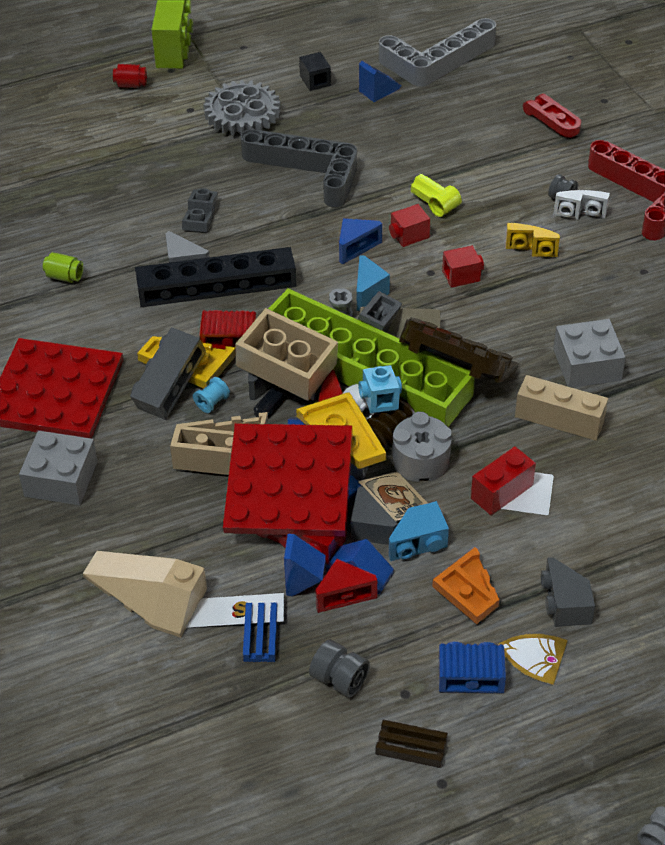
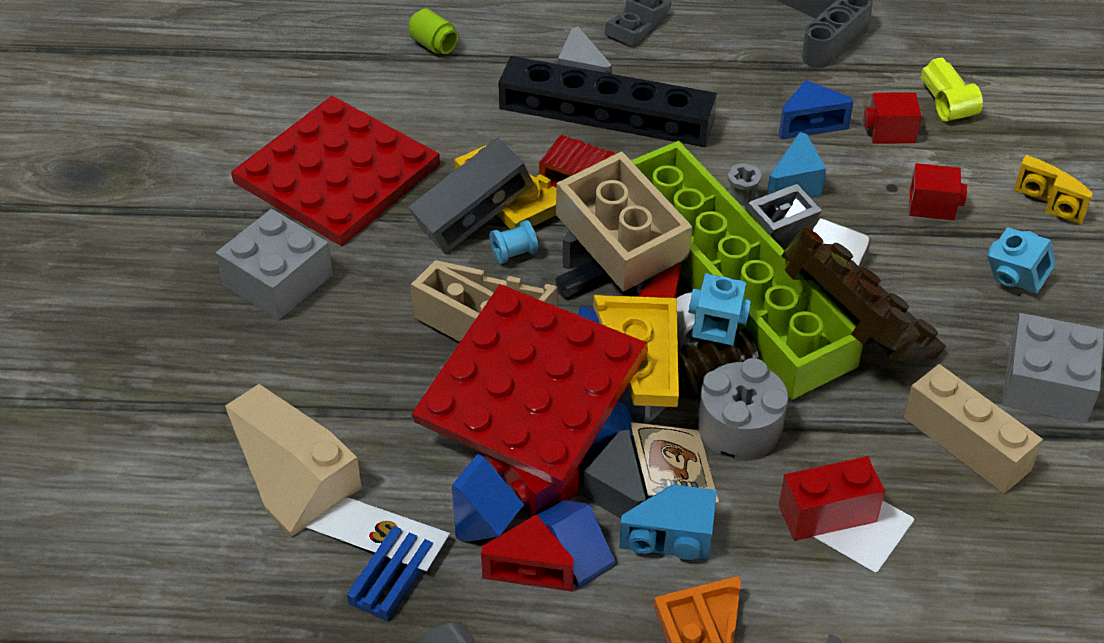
camera: 25 degrees right, 0 degrees up
none -> medium azure brick [988,227,1056,293]

